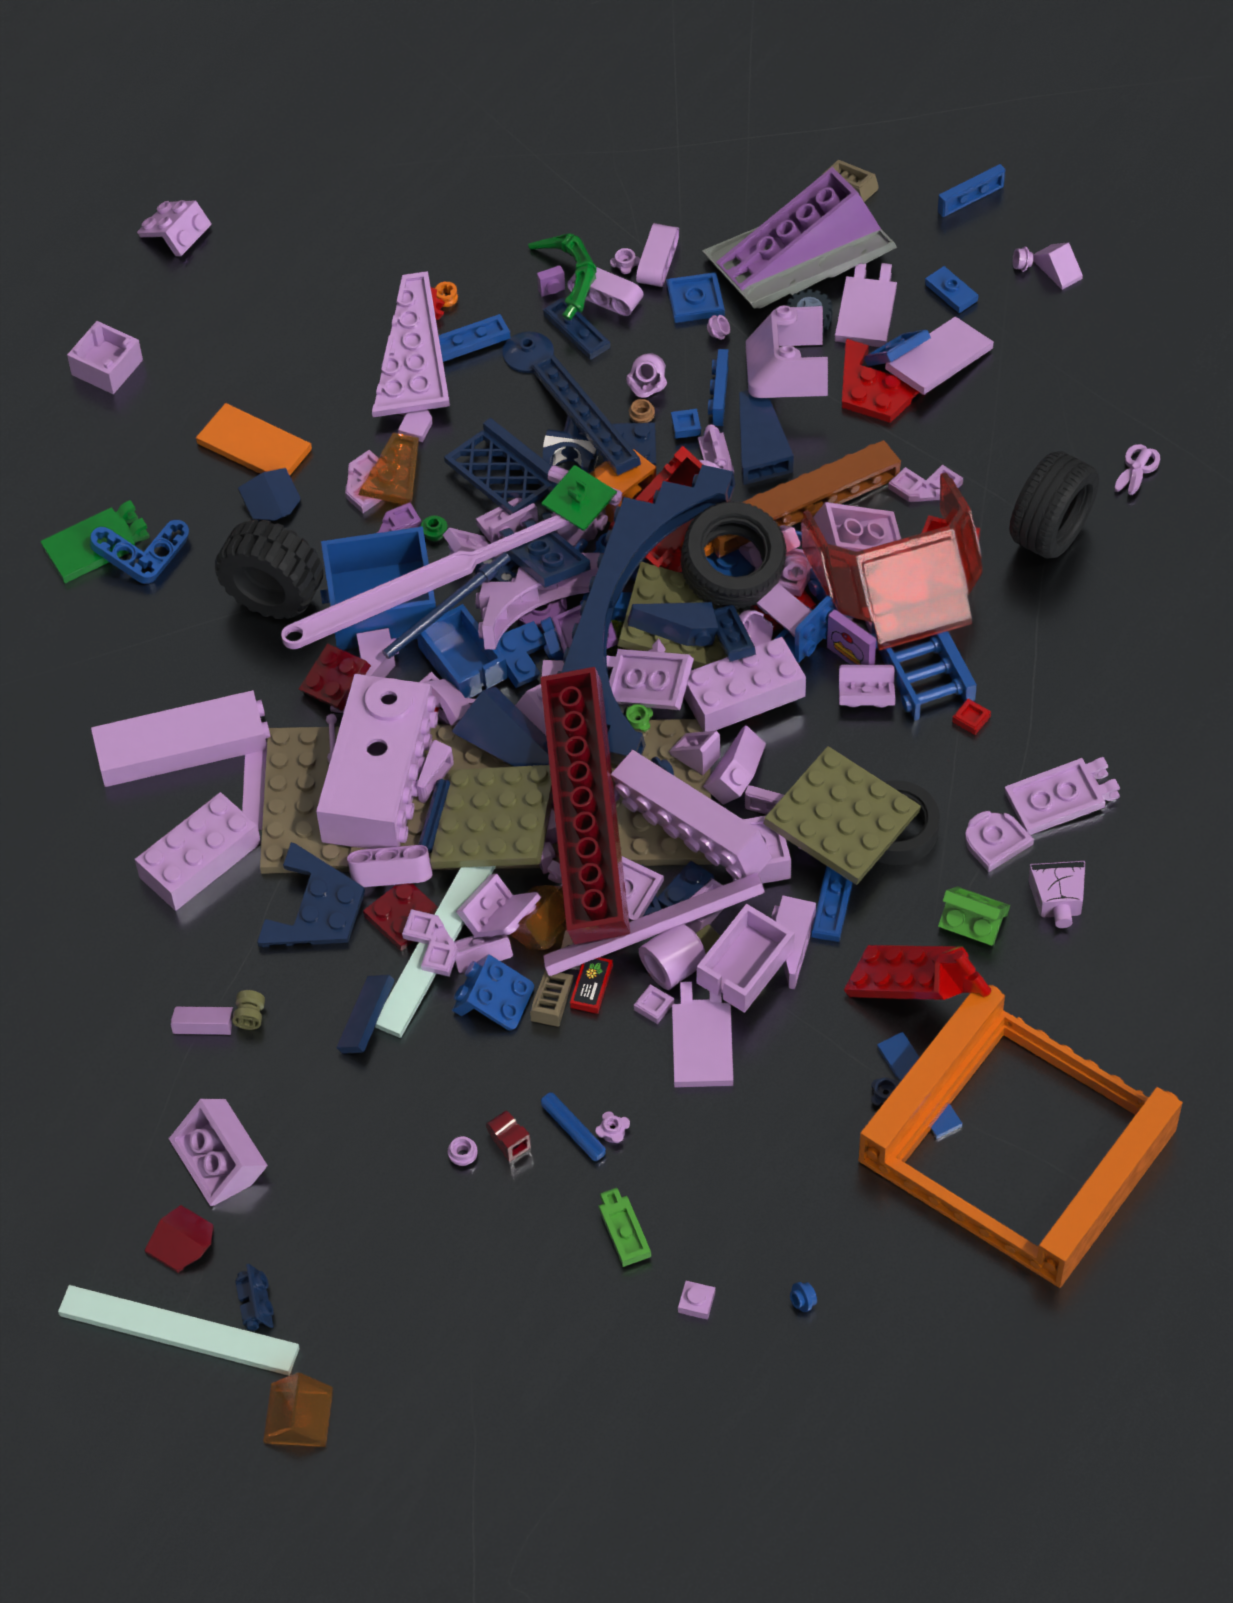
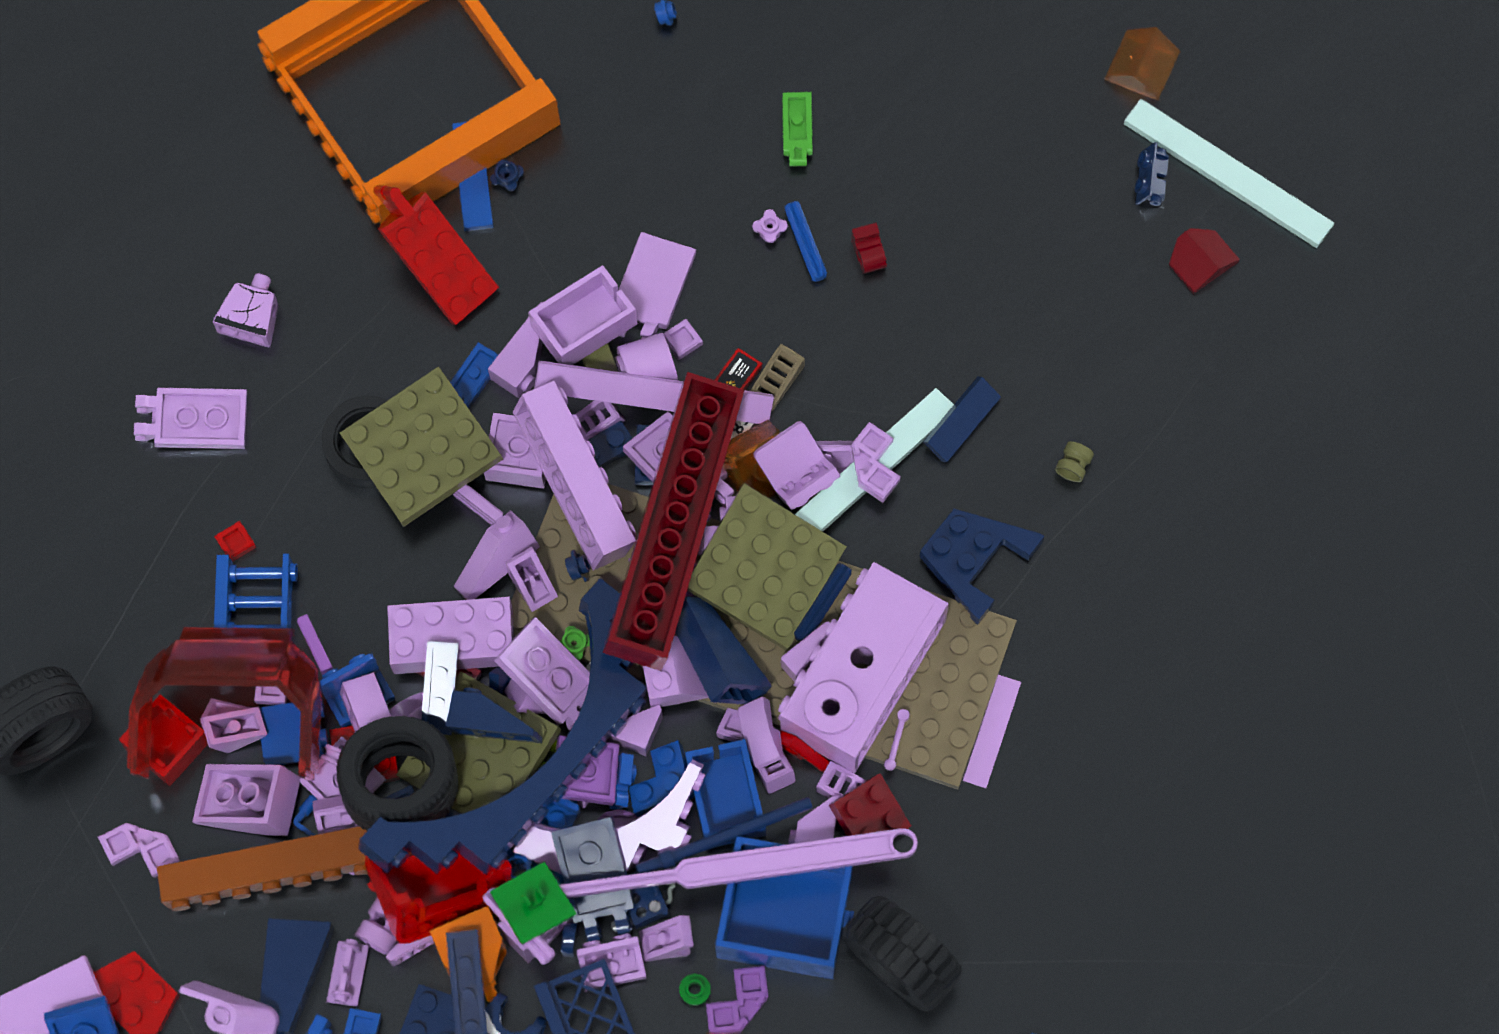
camera: 160 degrees left, 15 degrees up
lavender brick [91,690,270,787] -> none
lavender brick [135,792,261,911] -> none
lavender slope [169,1099,268,1206] -> none
lavender slope [171,1007,233,1035] -> none
lavender beam [347,845,433,887] -> none
dark red plate [363,883,439,951] -> none
lavender plate [448,1136,478,1166] -> none
blue bracket [452,954,534,1031] -> none
lavender plate [678,1281,715,1320] -> none
lavender bracket [839,665,895,707] -> none
bright green bracket [938,886,1010,946] -> none
lavender tile [965,811,1034,872] -> none

